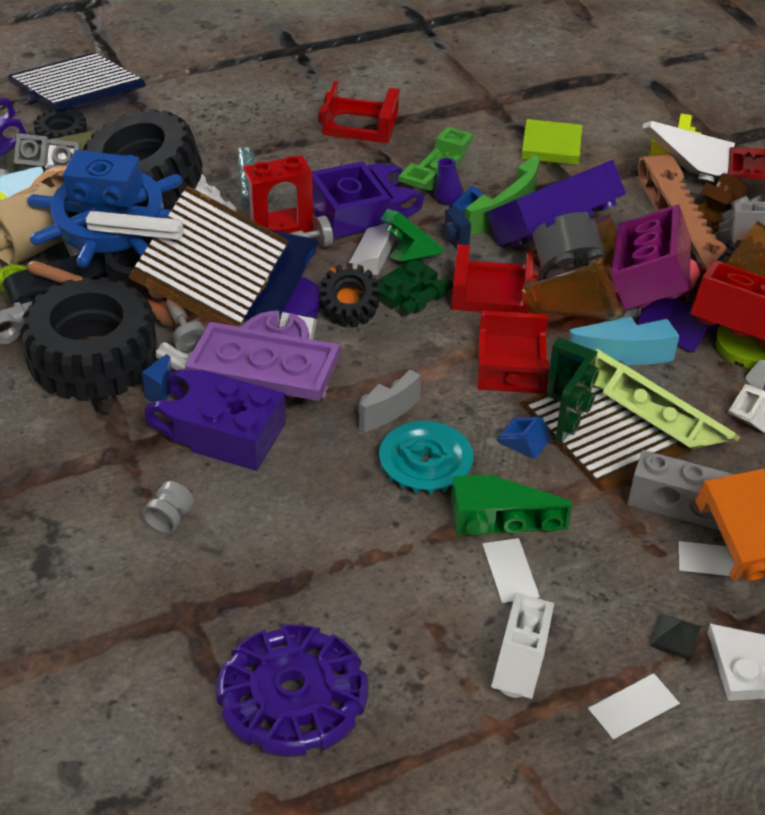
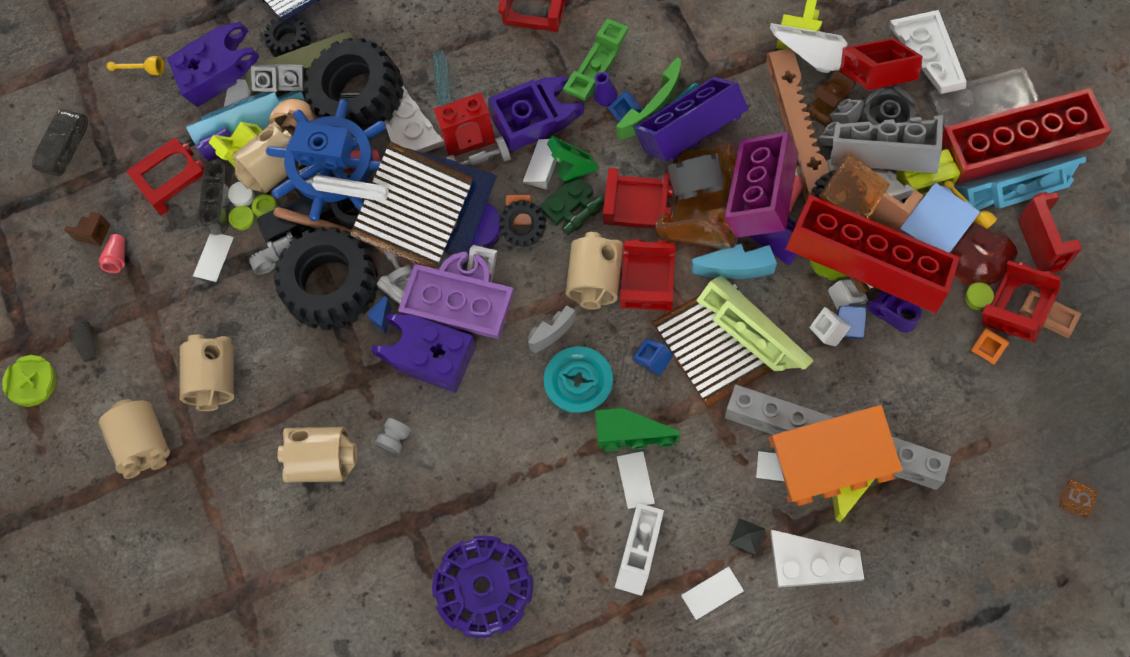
camera: 10 degrees right, 25 degrees up
dark blue plate [442,207,471,250] -> none
lime tile [521,119,583,165] -> none
dark green bracket [546,337,600,444] -> none
none -> tan cylinder [278,427,358,483]
none -> tan cylinder [566,232,623,309]

